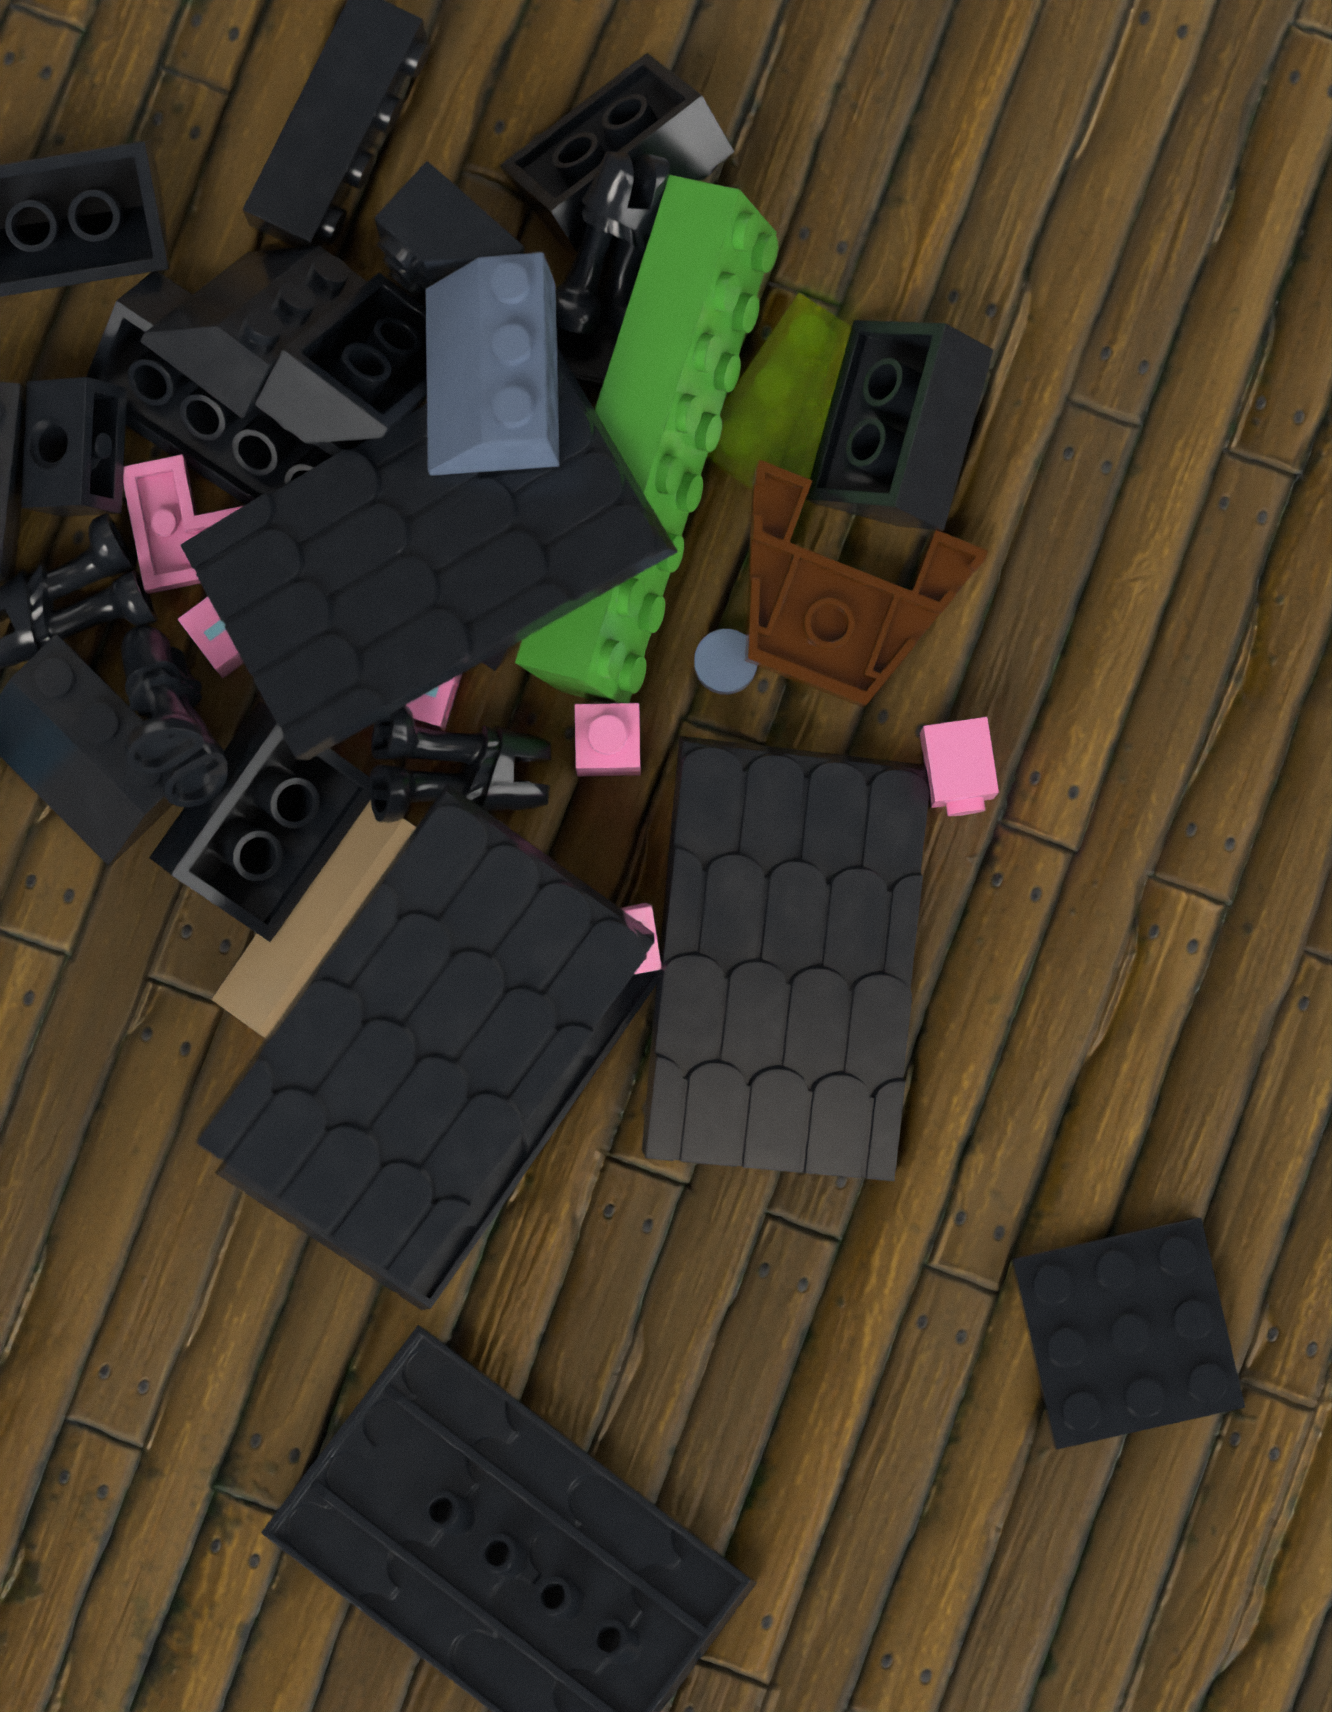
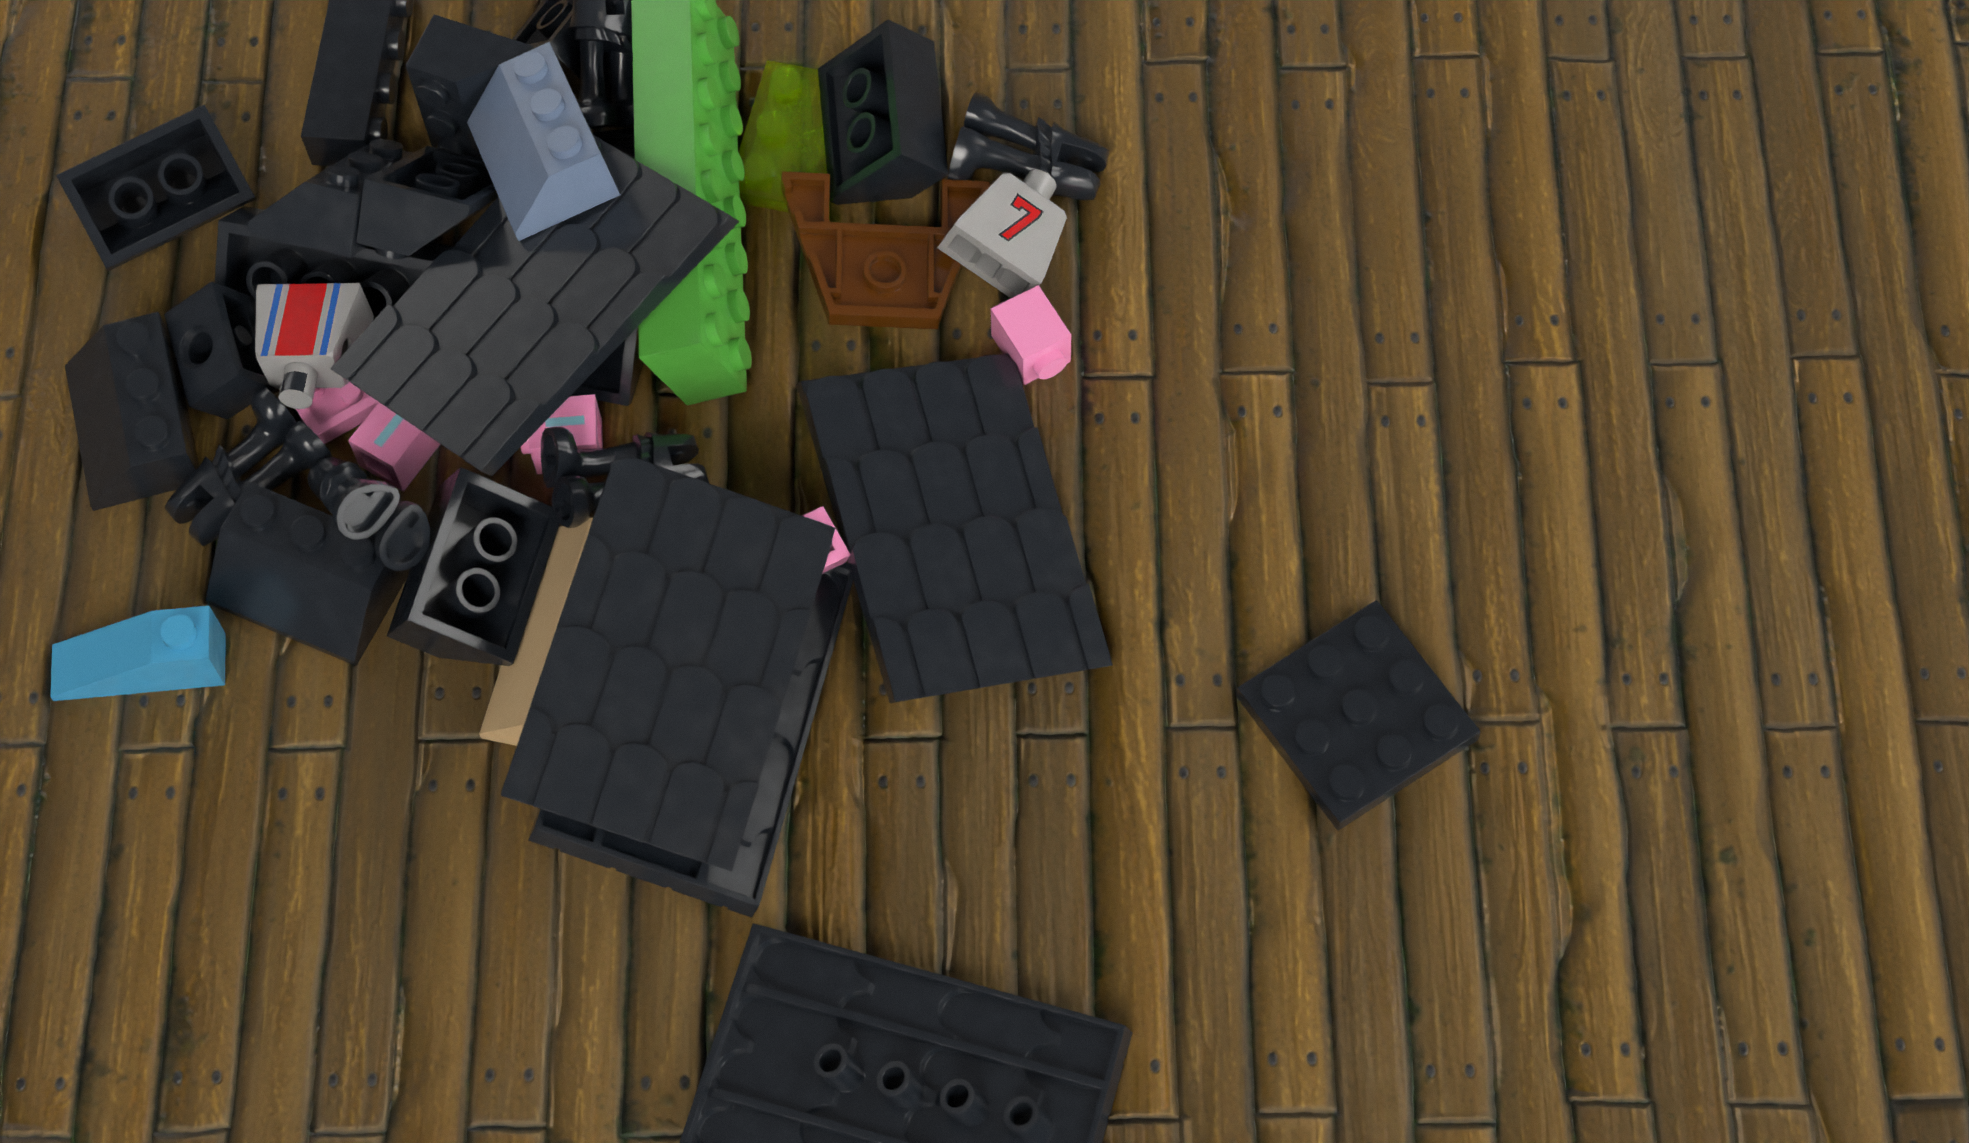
camera: 20 degrees left, 20 degrees down
bright pink brick [575,703,641,777] -> none
sand blue tile [694,629,757,695] -> none
none -> light grey torso [255,283,374,409]
none -> light grey torso [937,169,1067,298]
none -> black piece [947,92,1109,200]

